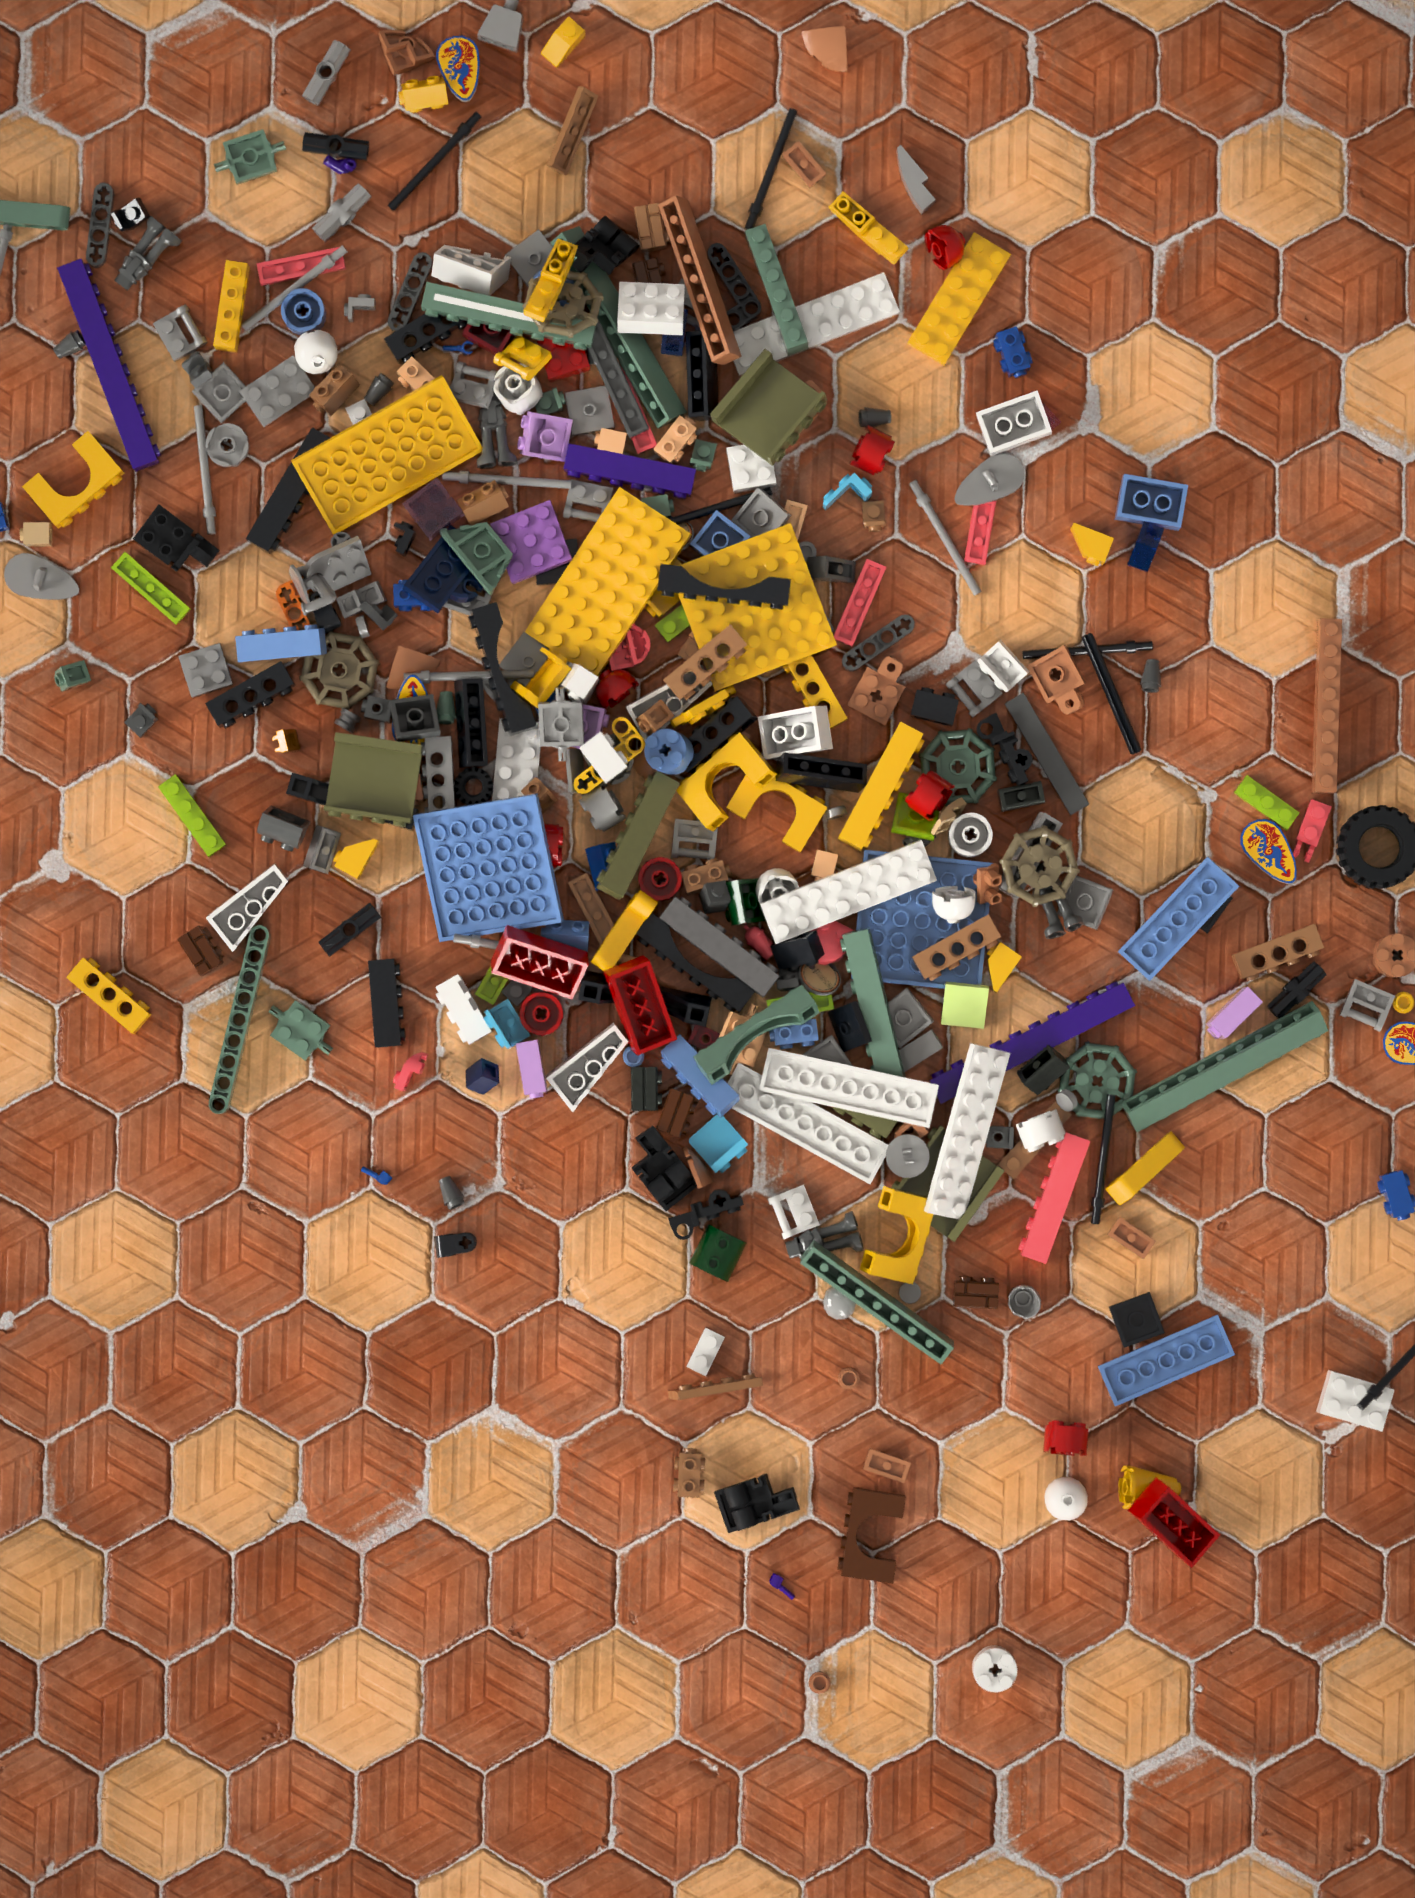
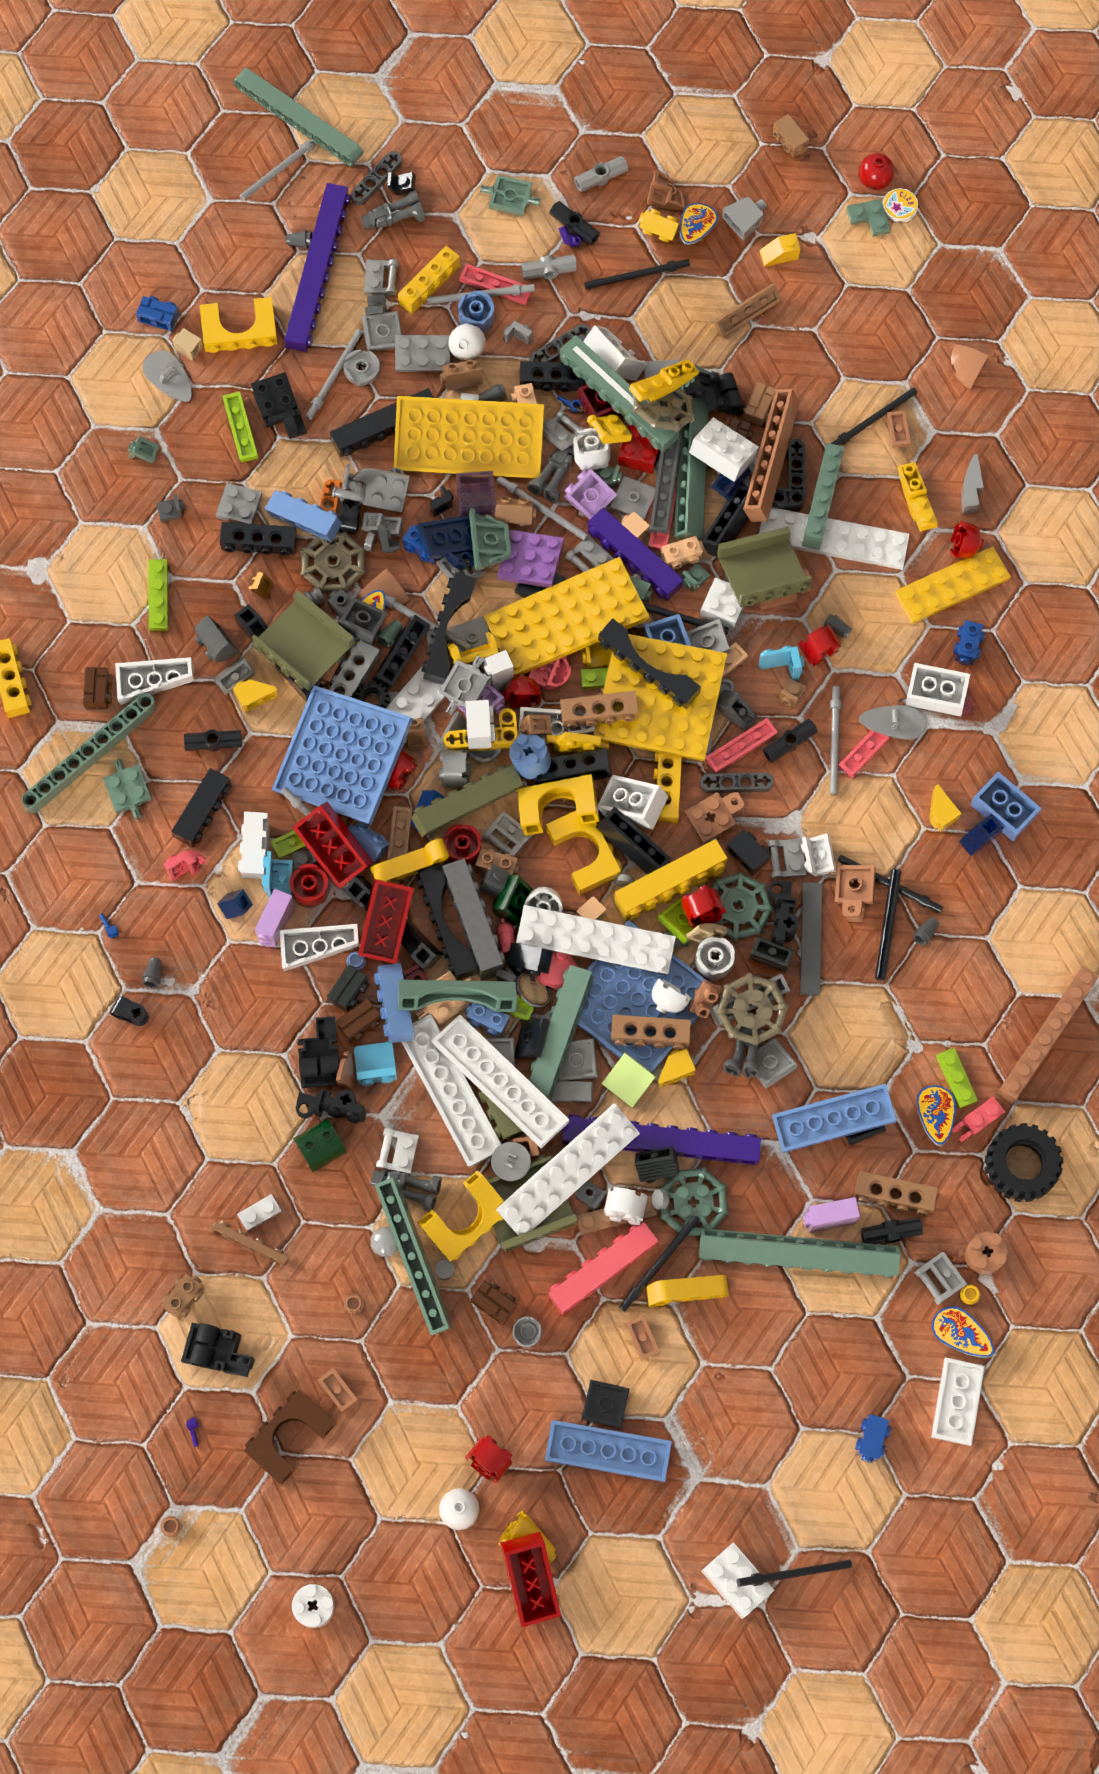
camera: 30 degrees right, 15 degrees down
none -> black piece [762,718,818,763]

